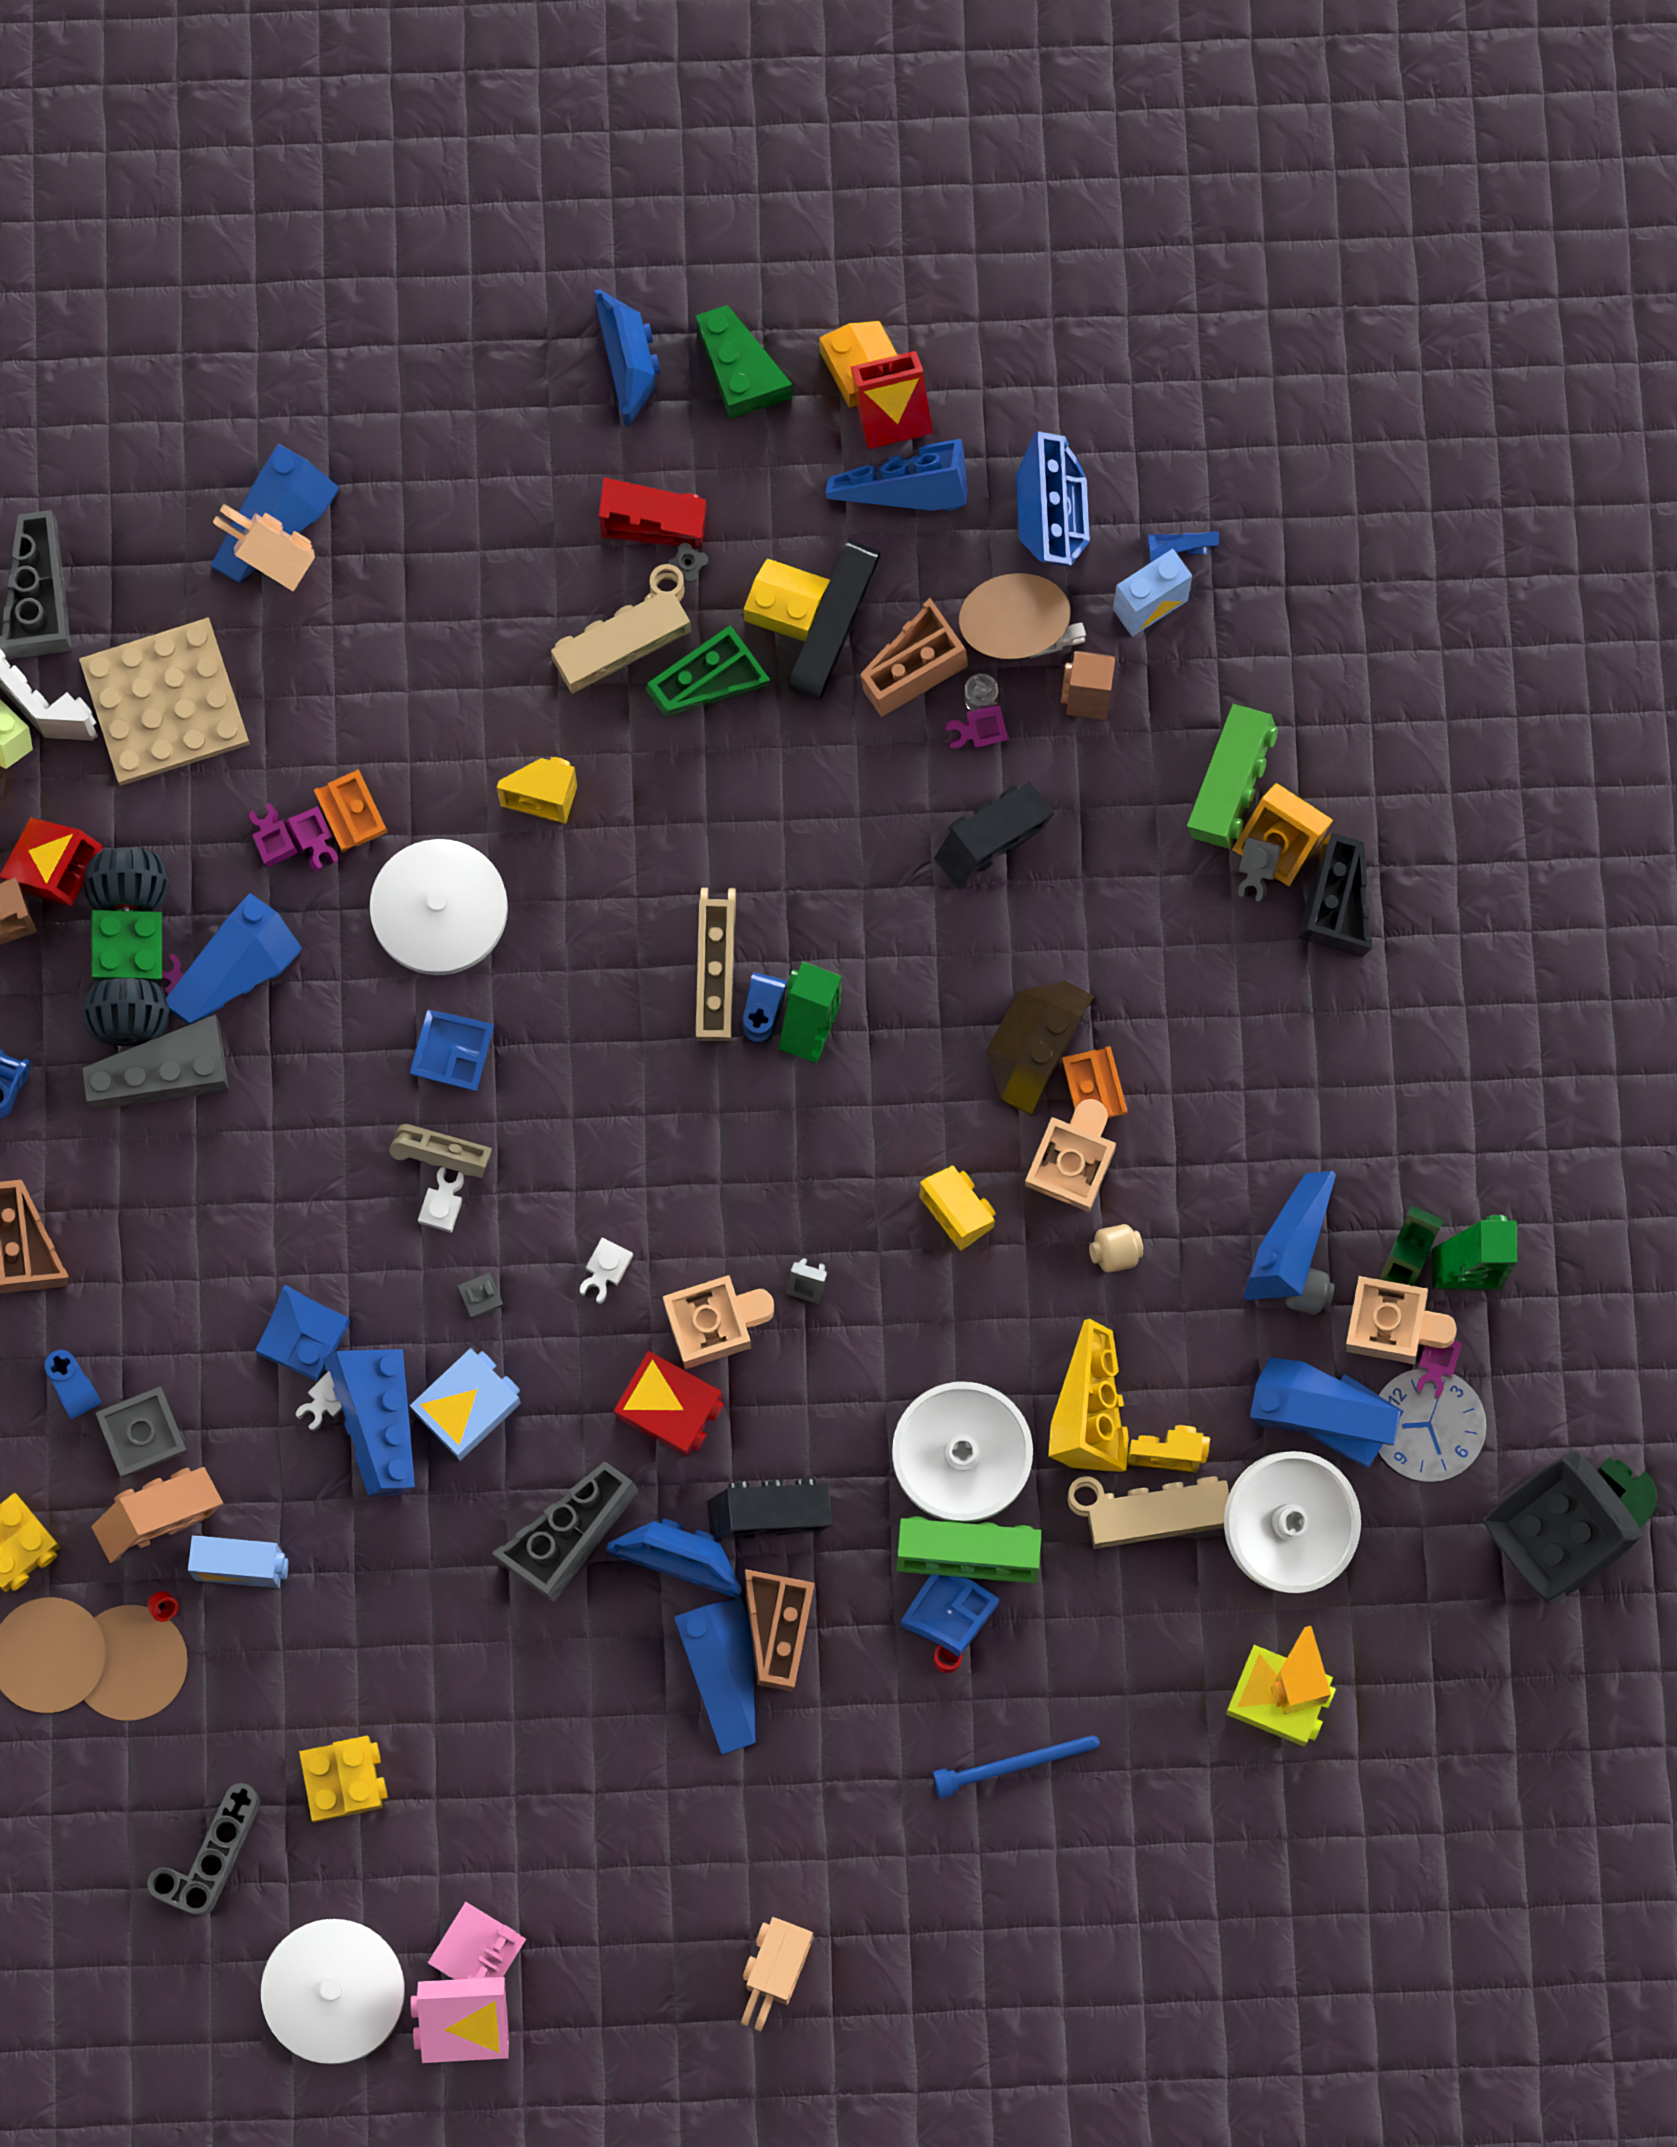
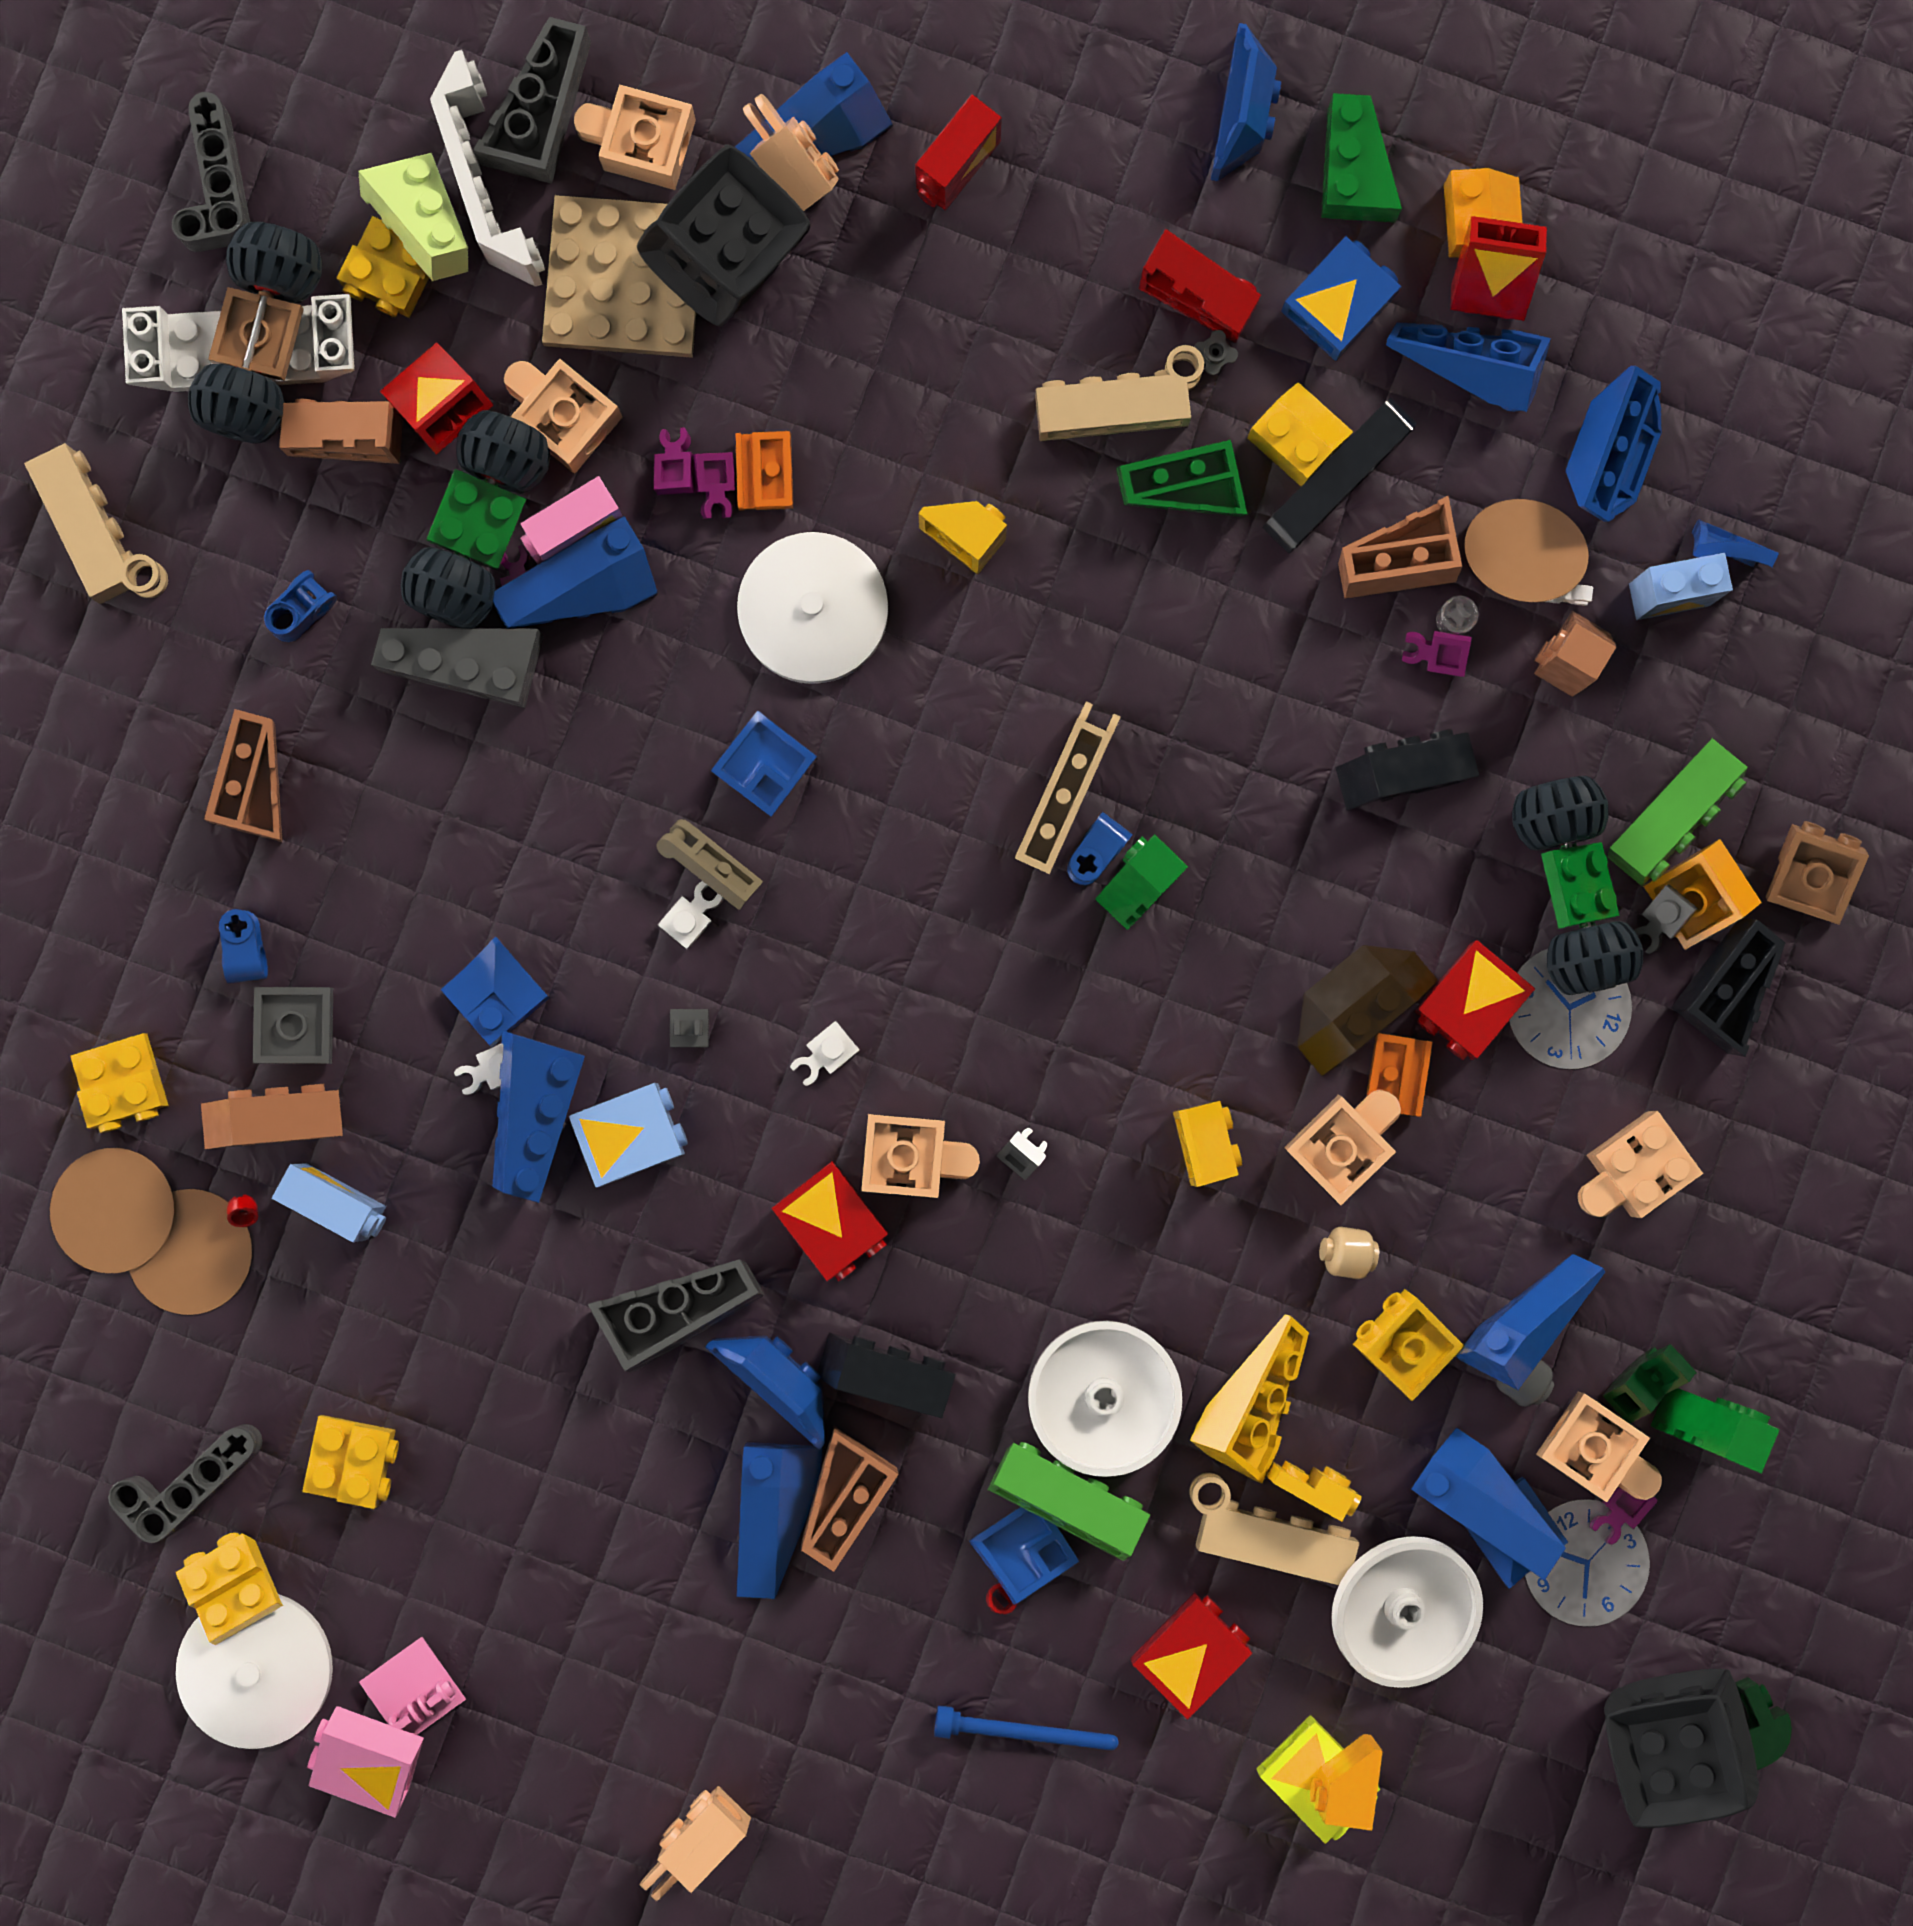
camera: 20 degrees right, 10 degrees up
none -> yellow plate [176,1533,283,1645]
none -> light nougat brick [504,359,623,474]
none -> bright pink brick [520,476,623,565]
none -> light nougat brick [574,84,696,190]
none -> black piece [637,145,811,326]
none -> red brick [915,94,1002,211]
none -> red brick [1130,1592,1252,1720]
none -> blue brick [1281,236,1401,361]
none -> yellow plate [1353,1289,1464,1401]
none -> red brick [1413,940,1536,1060]
none -> flat silver sticker [1509,949,1632,1069]
none -> black plate [1512,776,1643,995]
none -> light nougat brick [1578,1111,1703,1218]
none -> medium nougat plate [1765,821,1869,925]

